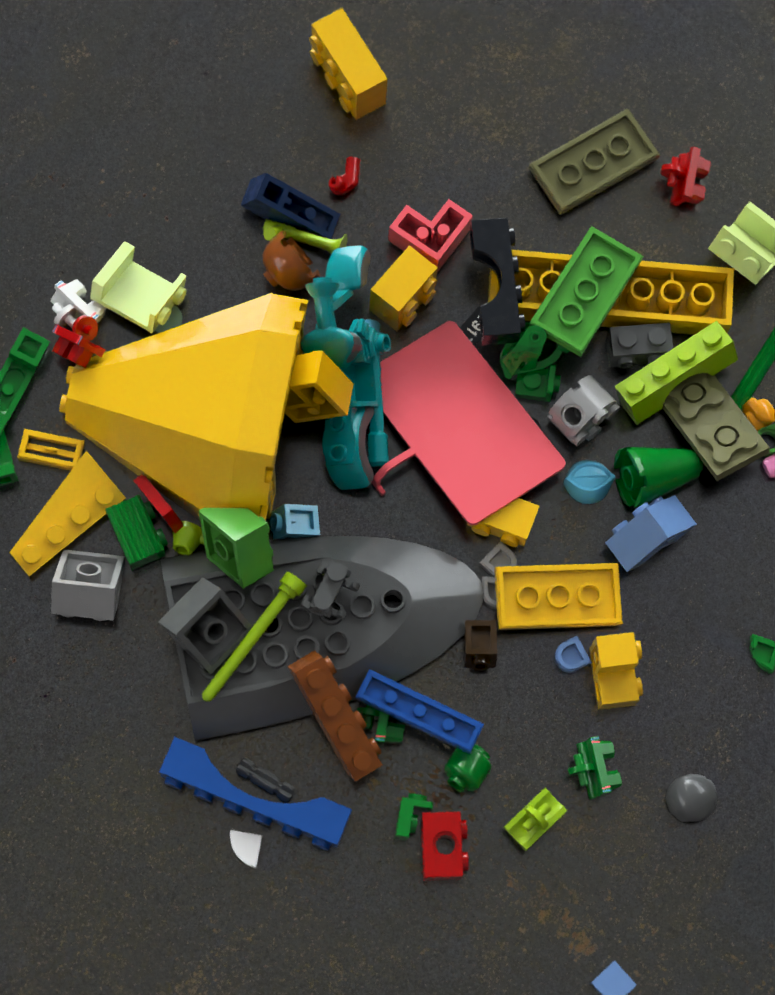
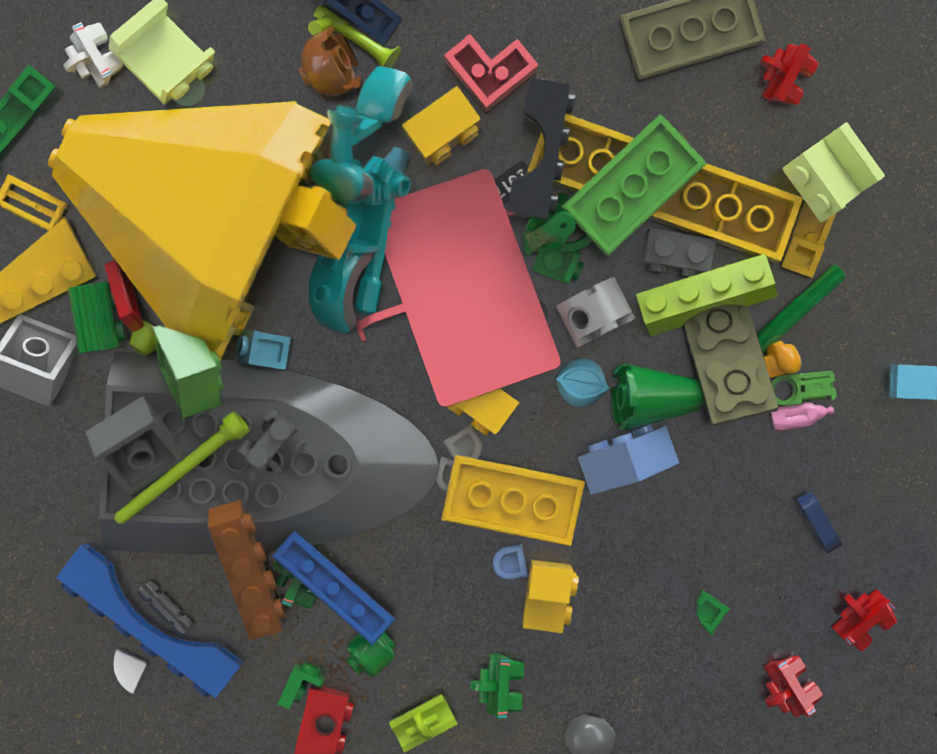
camera: 25 degrees right, 15 degrees up
red hips [52,315,106,368] -> none
dark brown bracket [465,620,497,671] -> none
none -> yellow slope [781,201,836,278]

